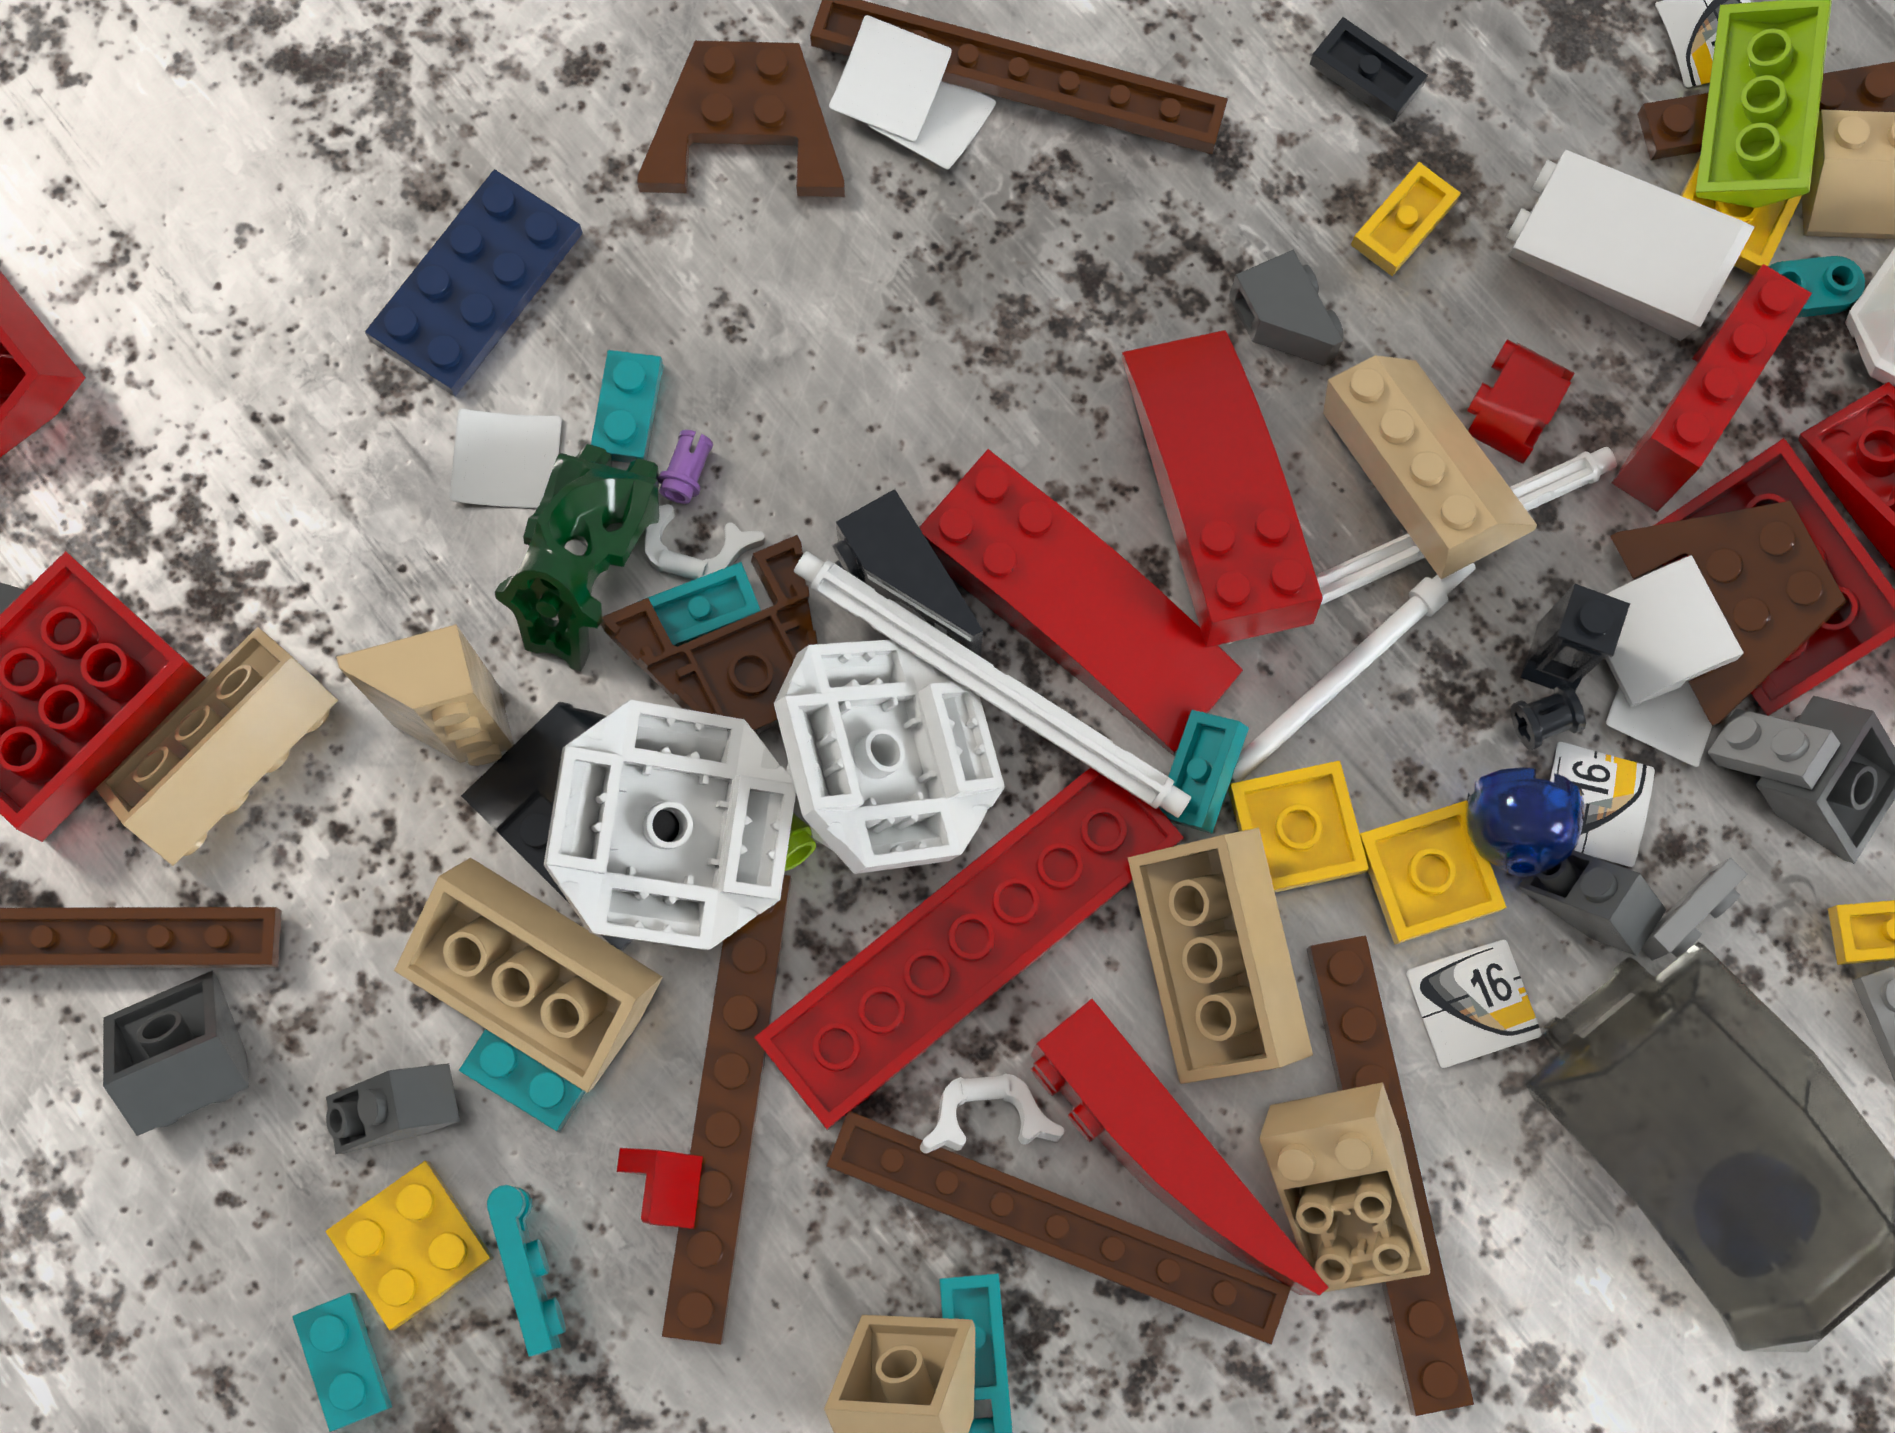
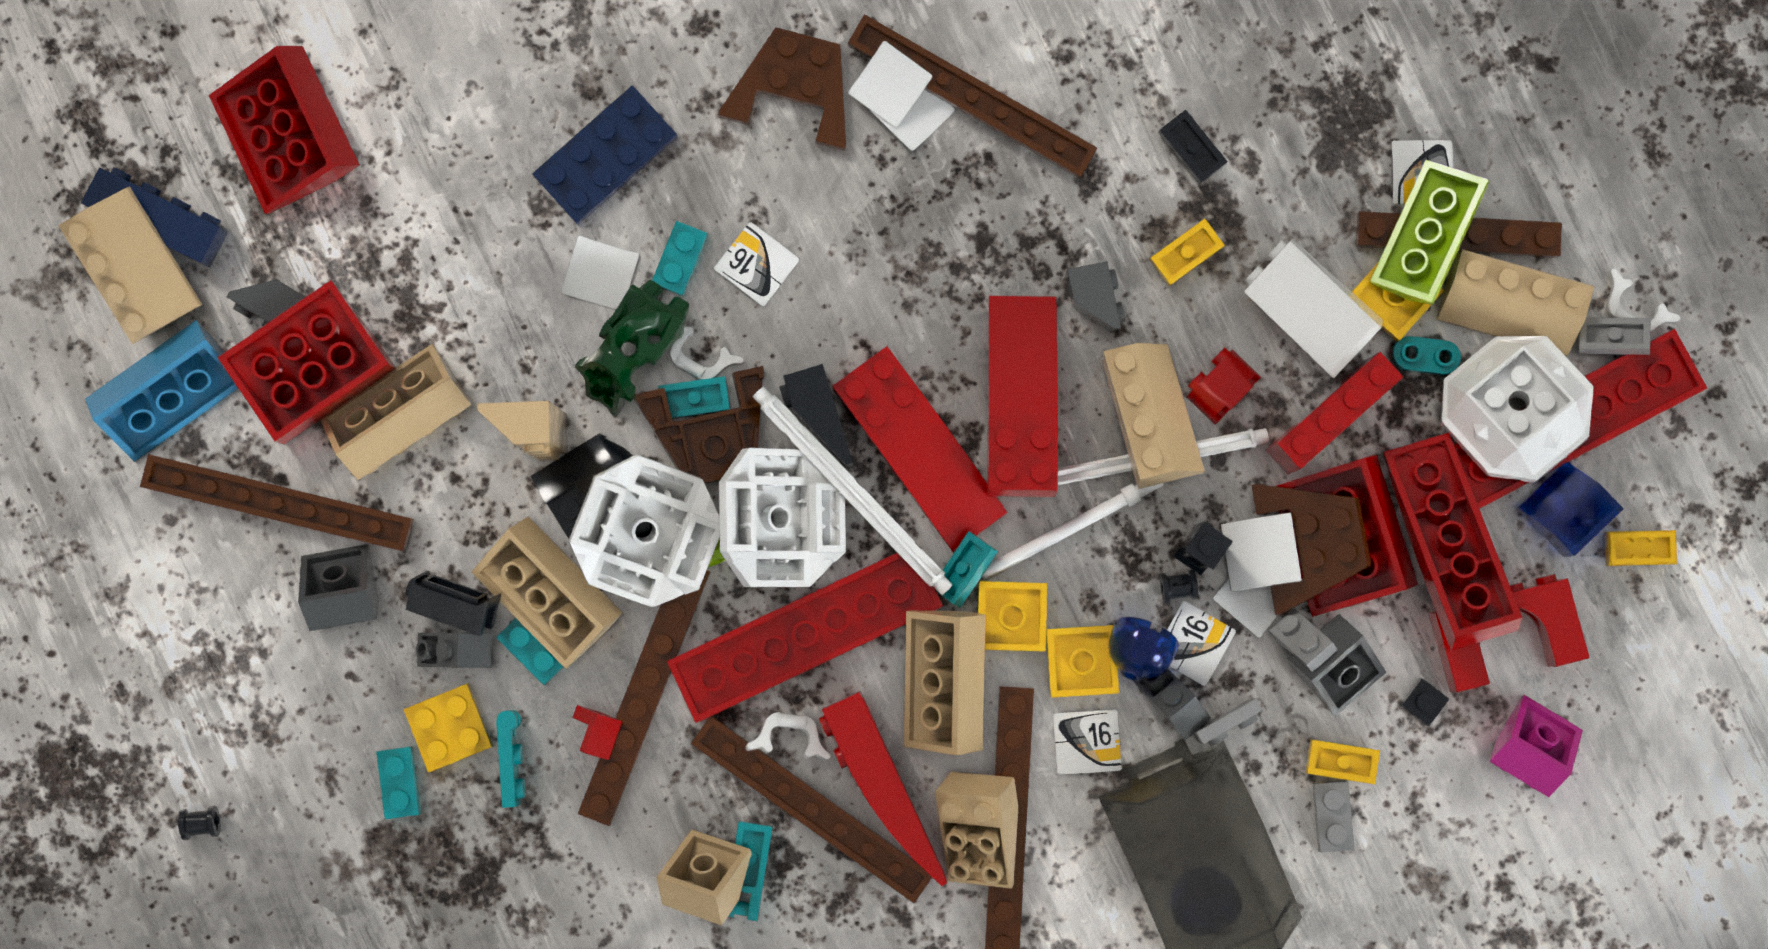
camera: 20 degrees right, 10 degrees up
medium lavender pin [658,430,713,504] -> none
none -> black window [405,571,502,636]
none -> sticker [714,222,799,306]

